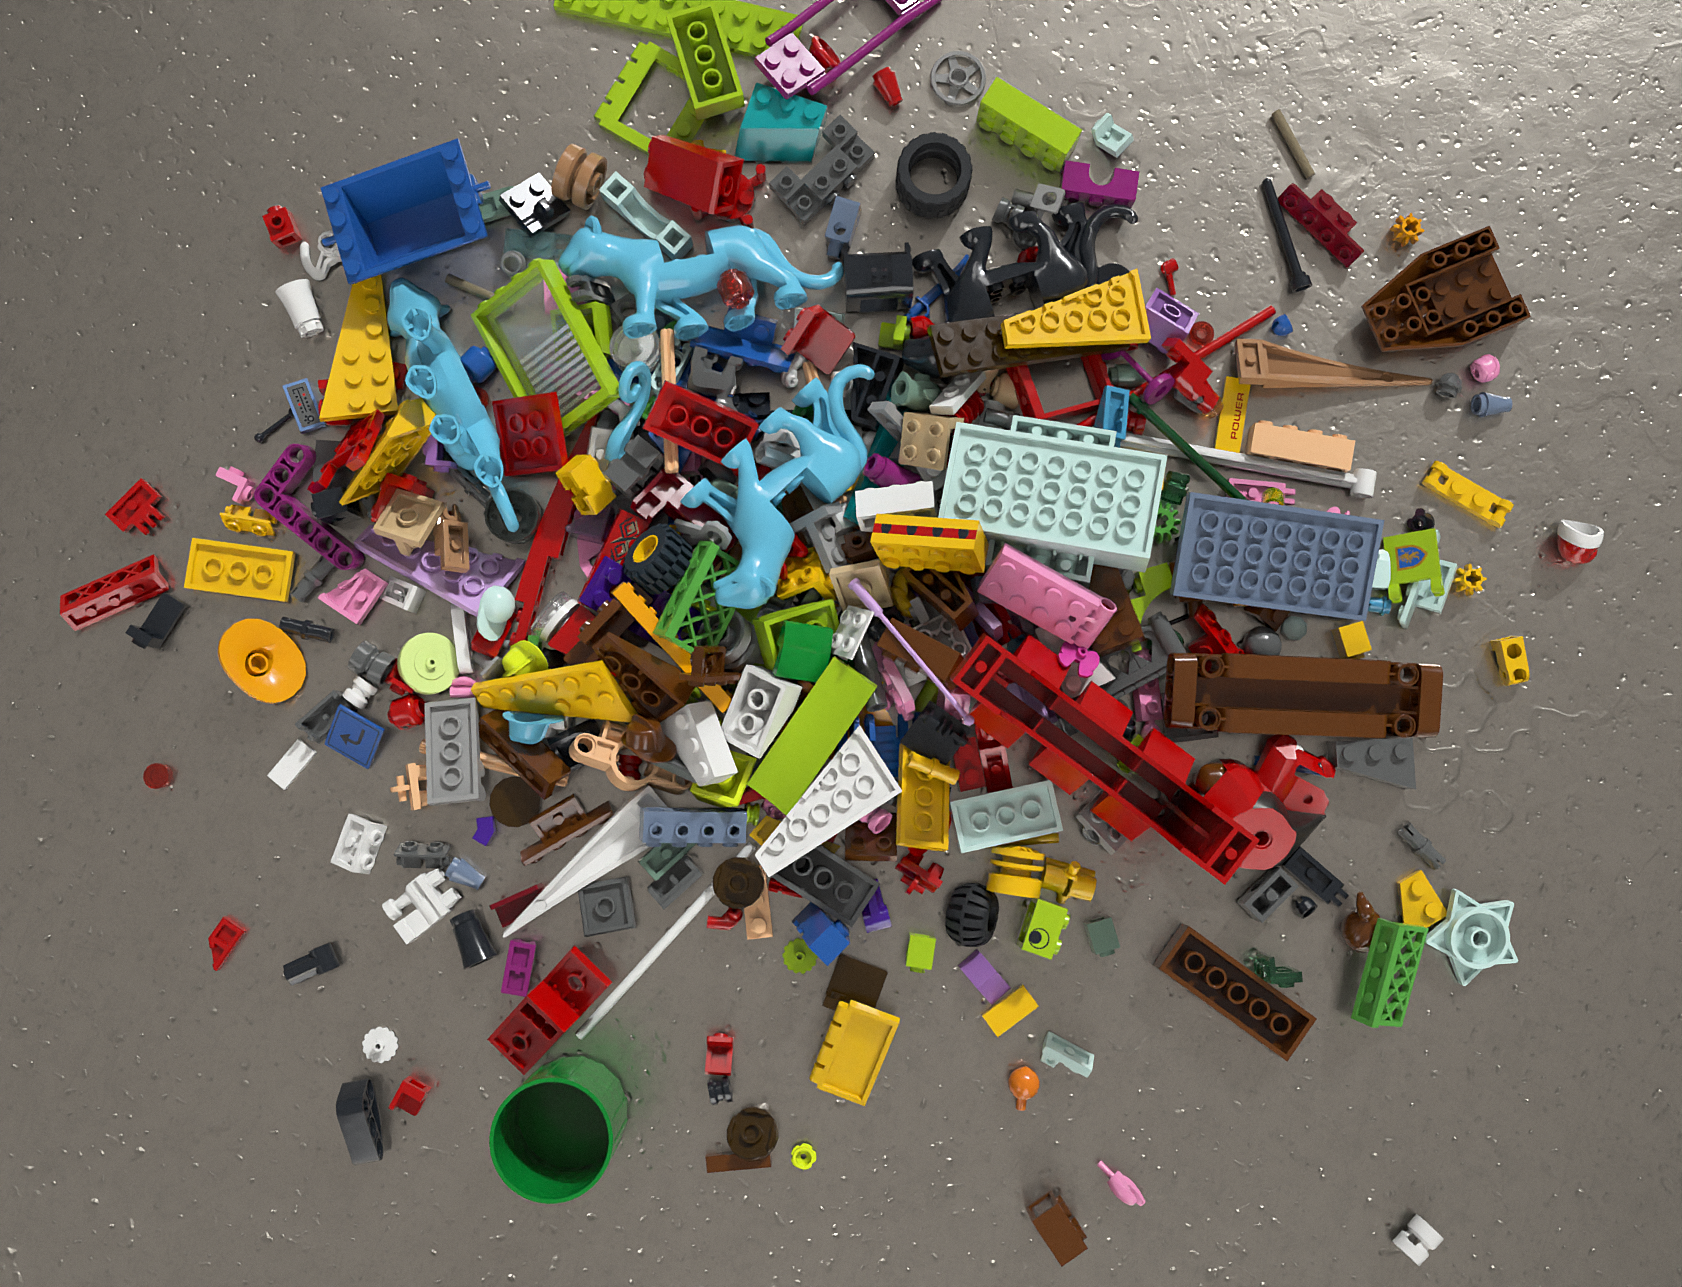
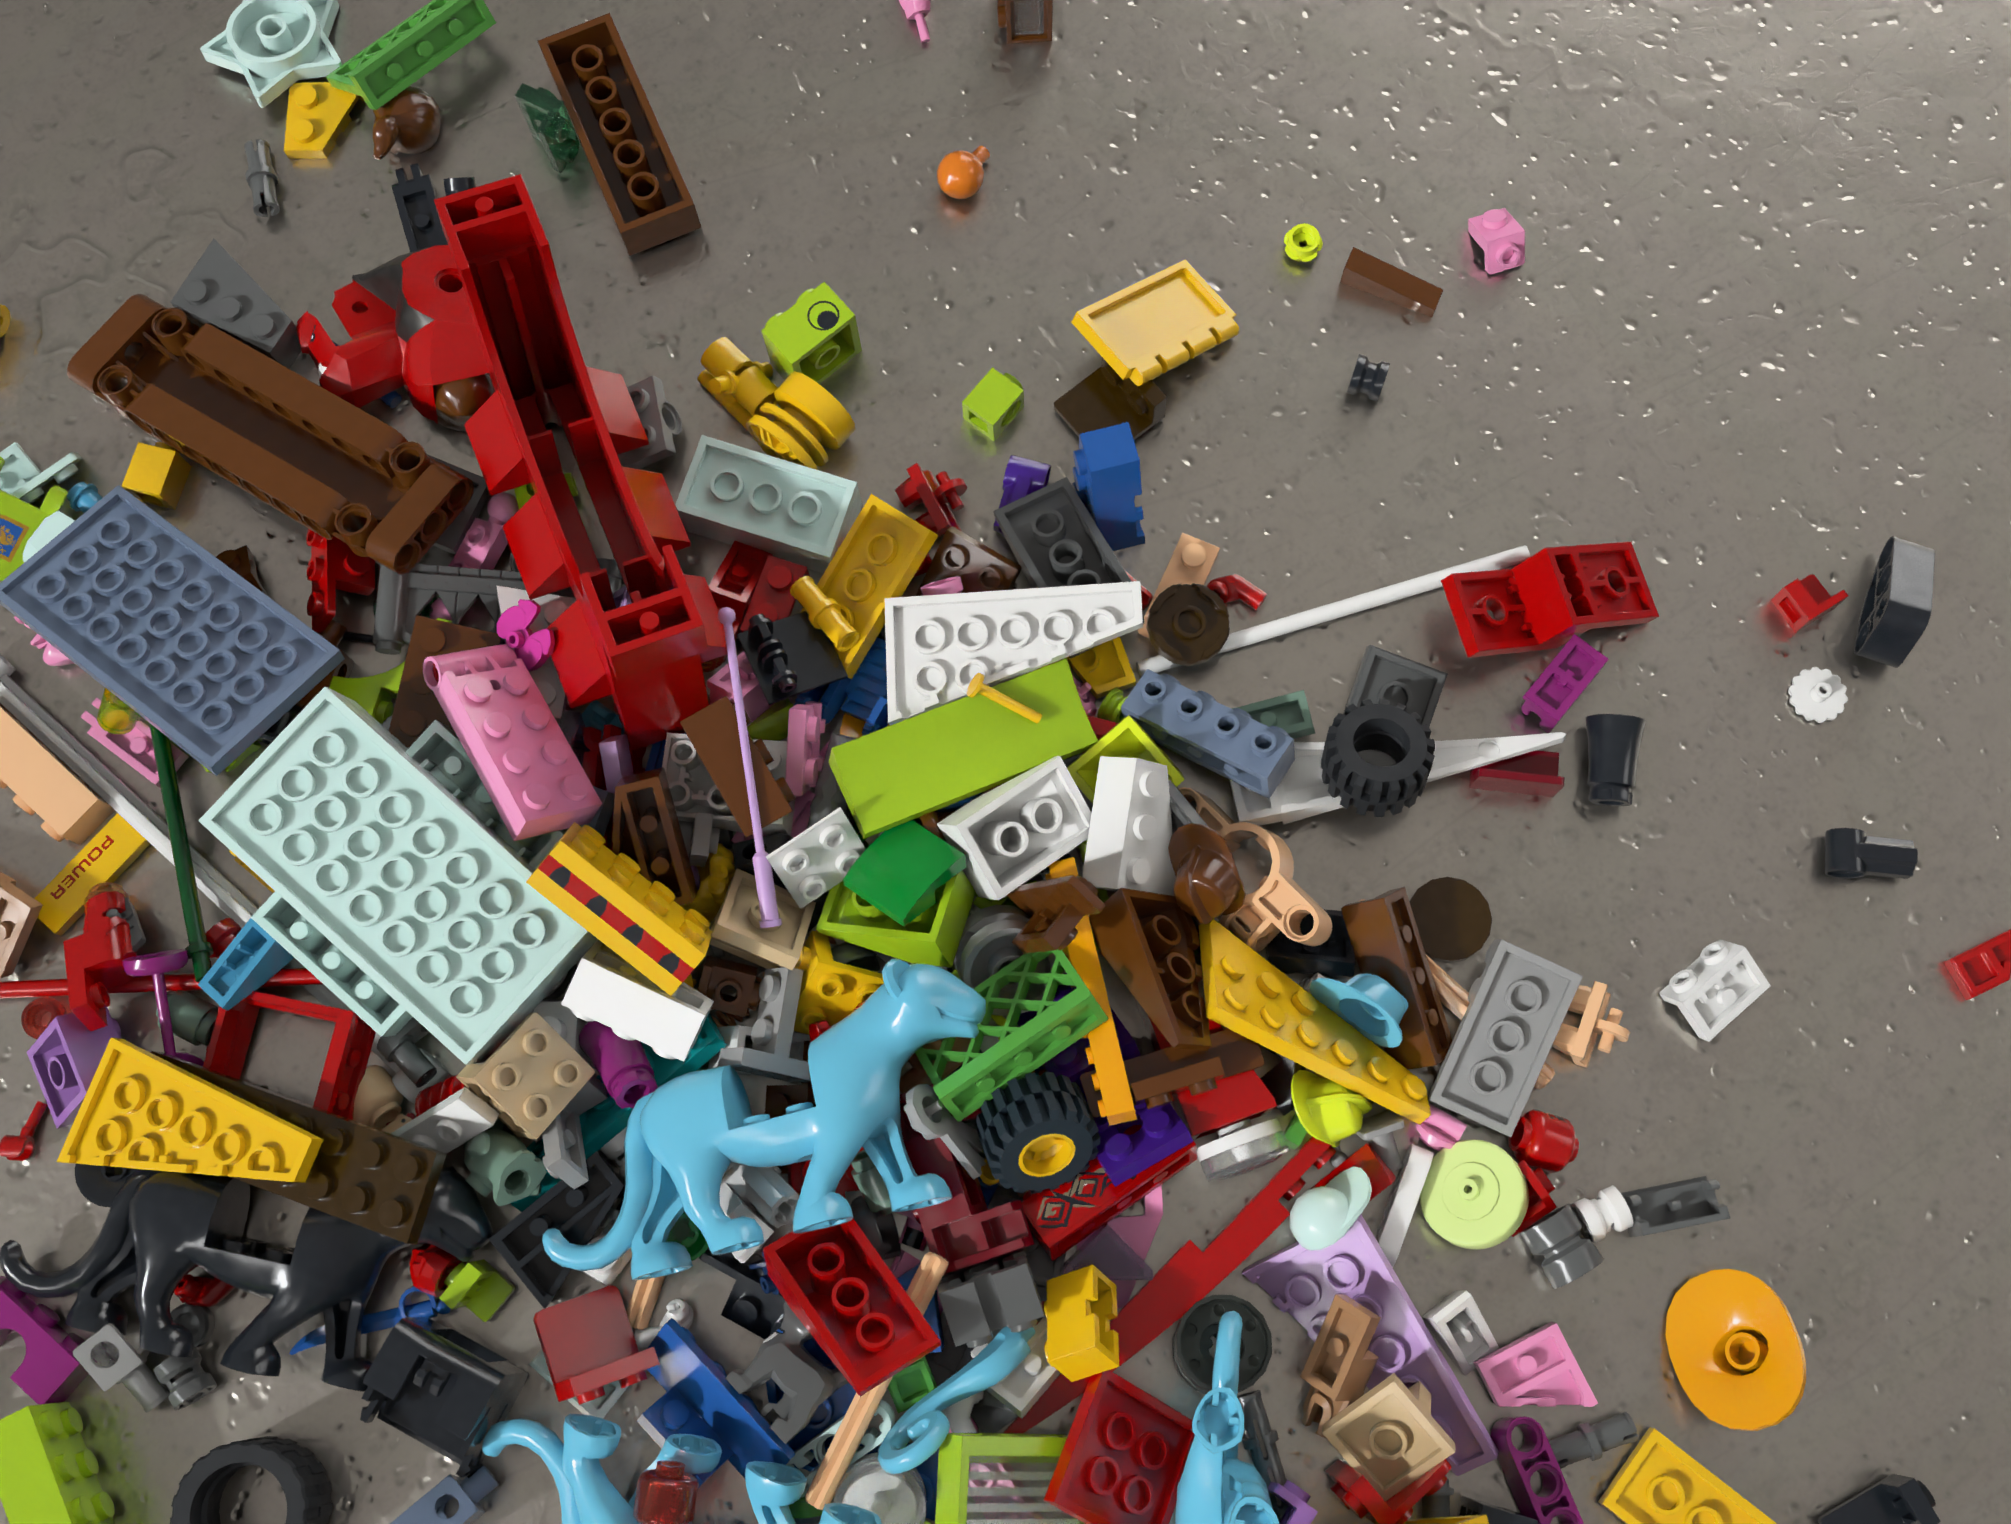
camera: 140 degrees left, 10 degrees down
clear red tile [143,763,172,789] -> none
white piece [267,738,317,790] -> none
black pin [279,617,335,643] -> none
blue piece [324,704,385,769] -> none
white hips [382,868,461,945] -> none
dark grey hinge [394,841,451,869] -> none
sand blue cone [444,857,485,890] -> none
dark purple piece [472,816,497,846] -> none
green container [489,1056,628,1204] -> none
reddish brown bracket [520,793,614,866] -> none
red wheel [617,754,642,780] -> none
dark grey hinge [647,853,704,910] -> none
red bracket [705,1033,734,1076] -> none
dark brown tile [727,1107,779,1162] -> none
lime piece [782,938,818,974] -> none
black wheel [945,883,999,947] -> none
medium lavender slope [958,949,1011,1005] -> none
yellow tile [982,984,1039,1037] -> none
light aqua hinge [1040,1031,1094,1077] -> none
sand green brick [1083,915,1120,957] -> none
dark grey hair [1240,626,1282,655] -> none
light aqua tile [1280,616,1307,641] -> none
none -> yellow pin [967,673,1042,724]
none -> black tyre [1320,699,1435,817]
none -> bright pink bracket [1468,208,1525,275]

